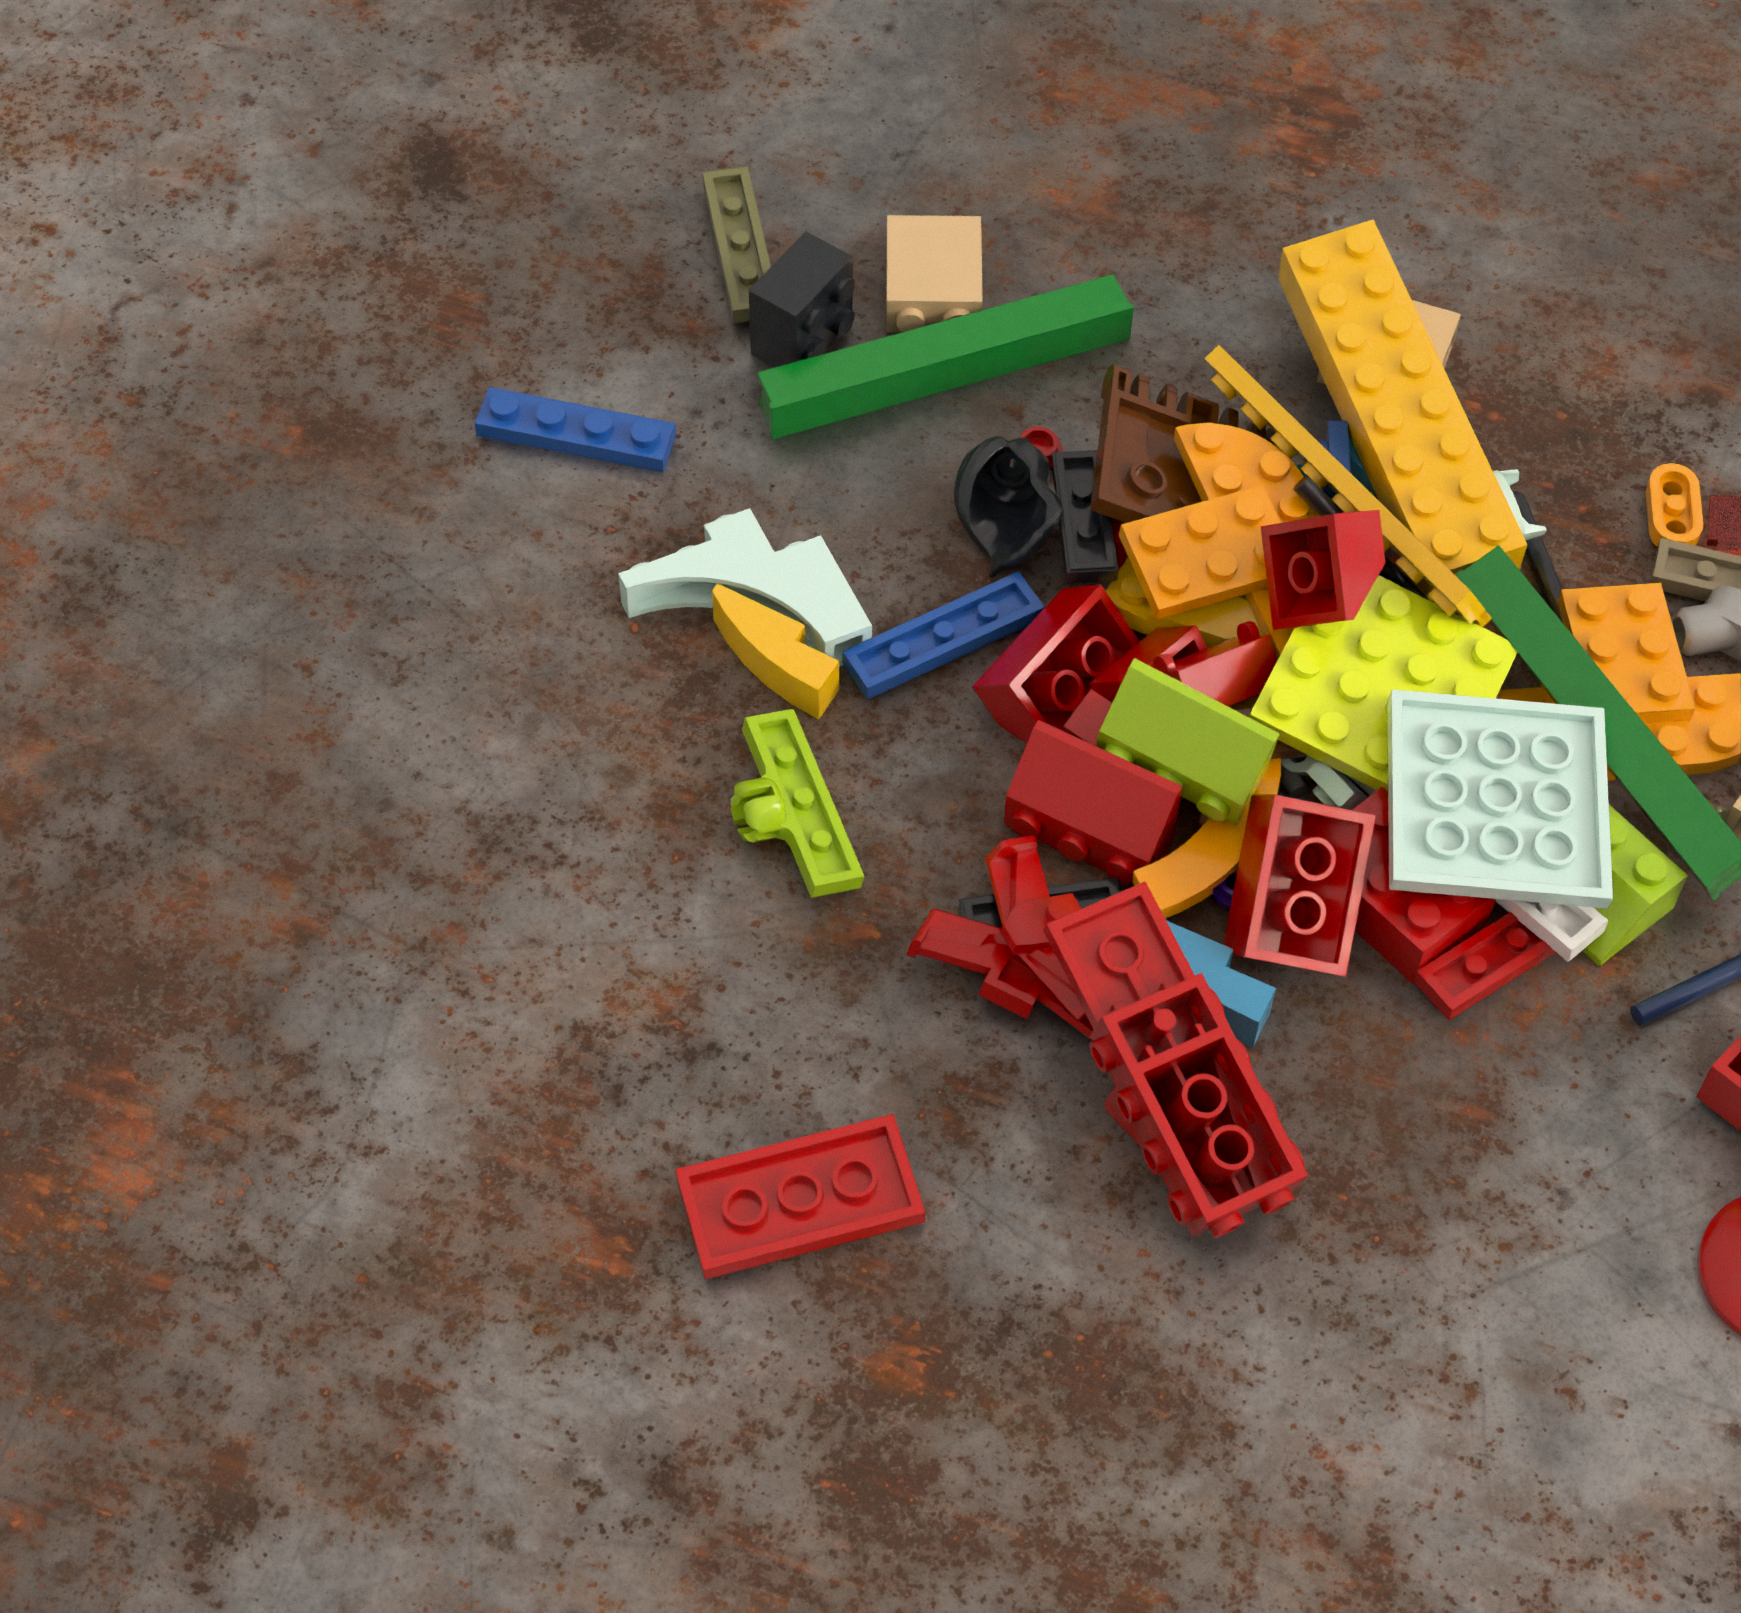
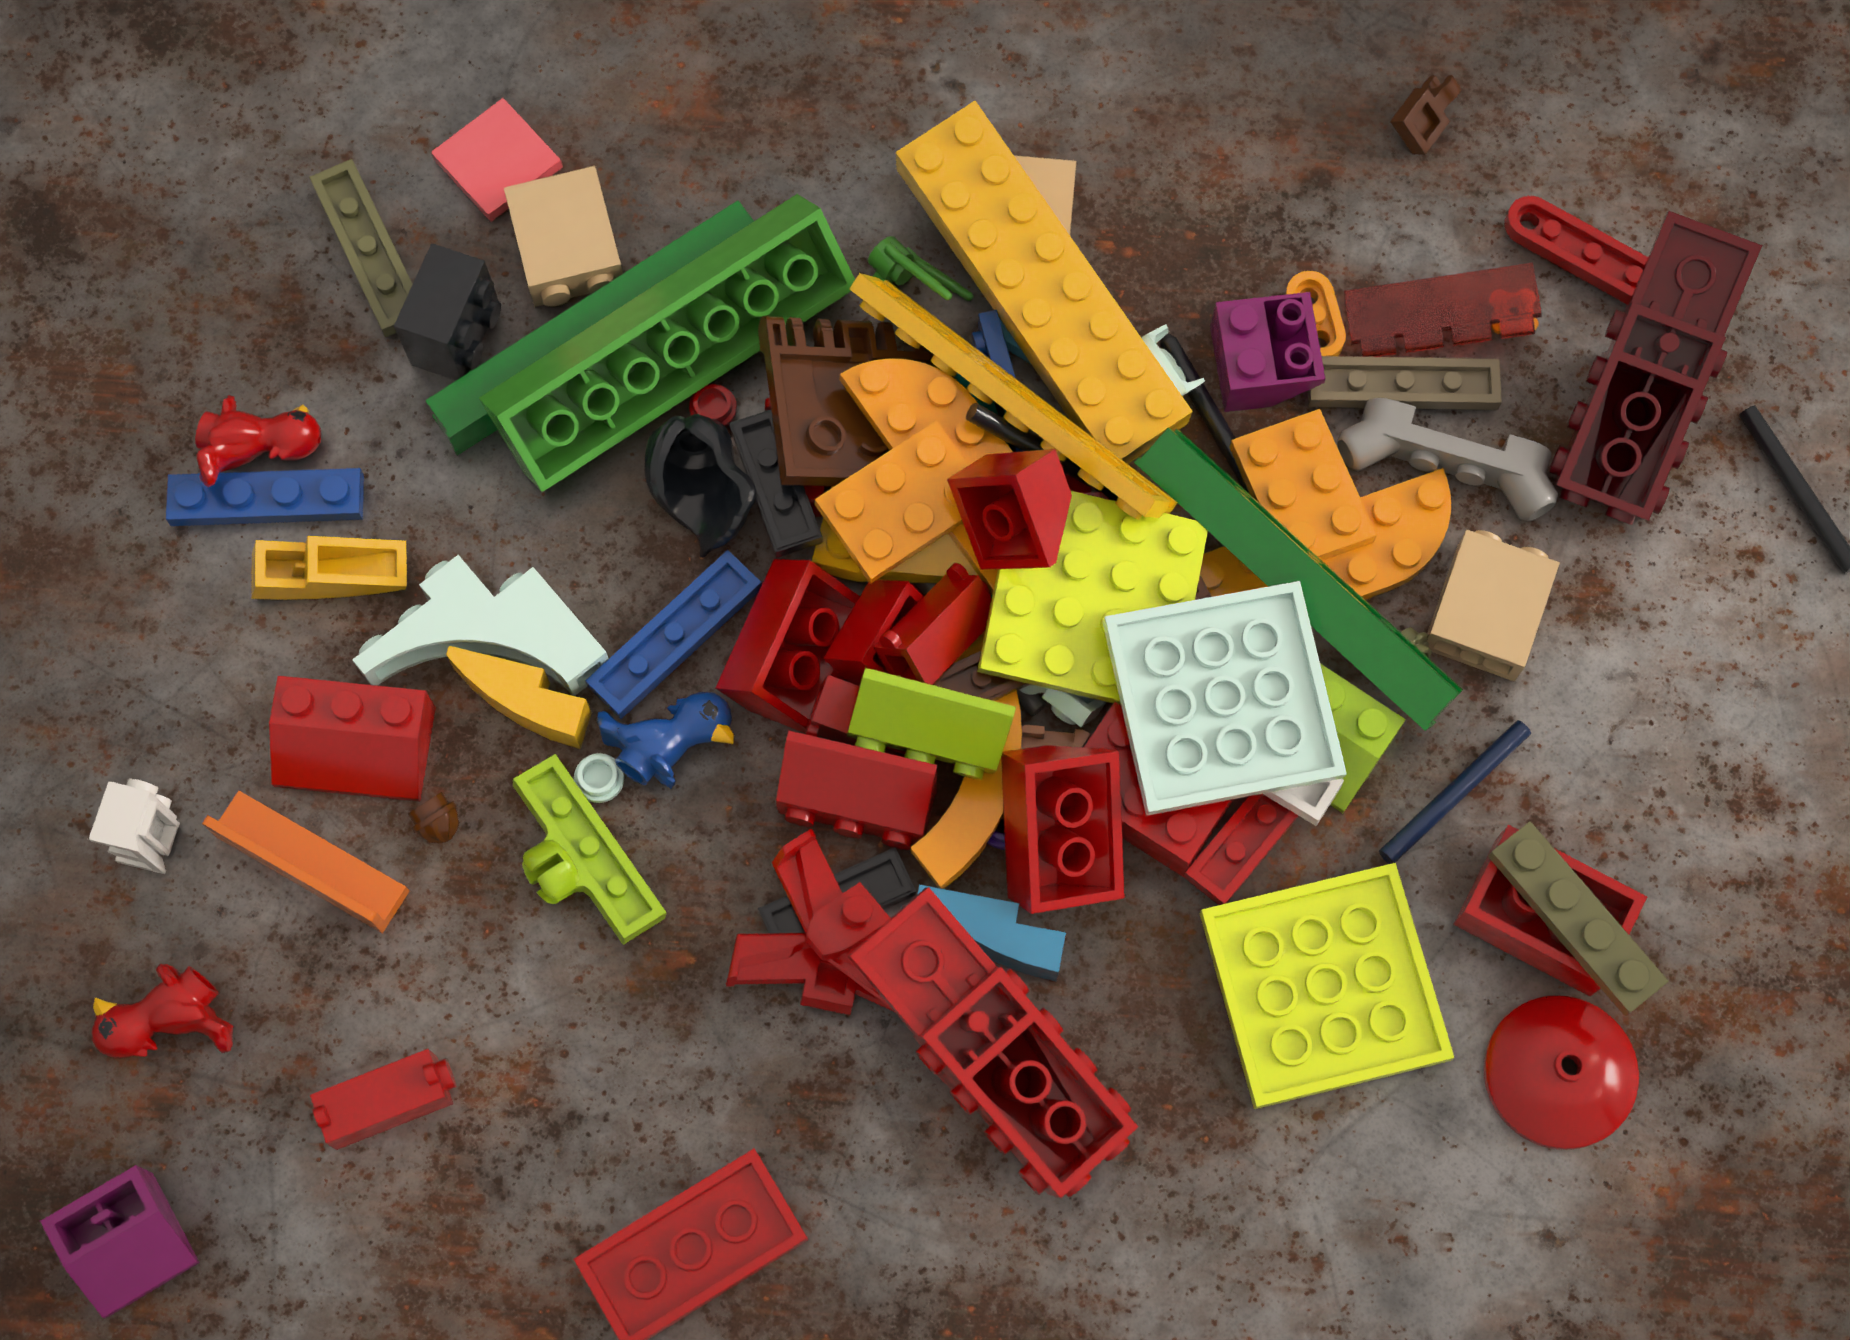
camera: 15 degrees left, 15 degrees up
none -> magenta slope [40,1165,200,1319]
none -> white window [89,779,180,874]
none -> red animal [92,964,234,1058]
none -> red animal [195,395,321,487]
none -> orange panel [202,791,410,934]
none -> yellow slope [251,536,407,600]
none -> red slope [269,676,436,802]
none -> red brick [310,1049,456,1150]
none -> reddish brown plate [408,792,459,843]
none -> coral tile [431,98,563,222]
none -> bright green brick [479,194,855,492]
none -> light aqua plate [574,753,624,803]
none -> blue animal [596,692,734,789]
none -> bright green plant [868,236,973,301]
none -> neon yellow plate [1200,863,1455,1109]
none -> magenta slope [1210,292,1326,412]

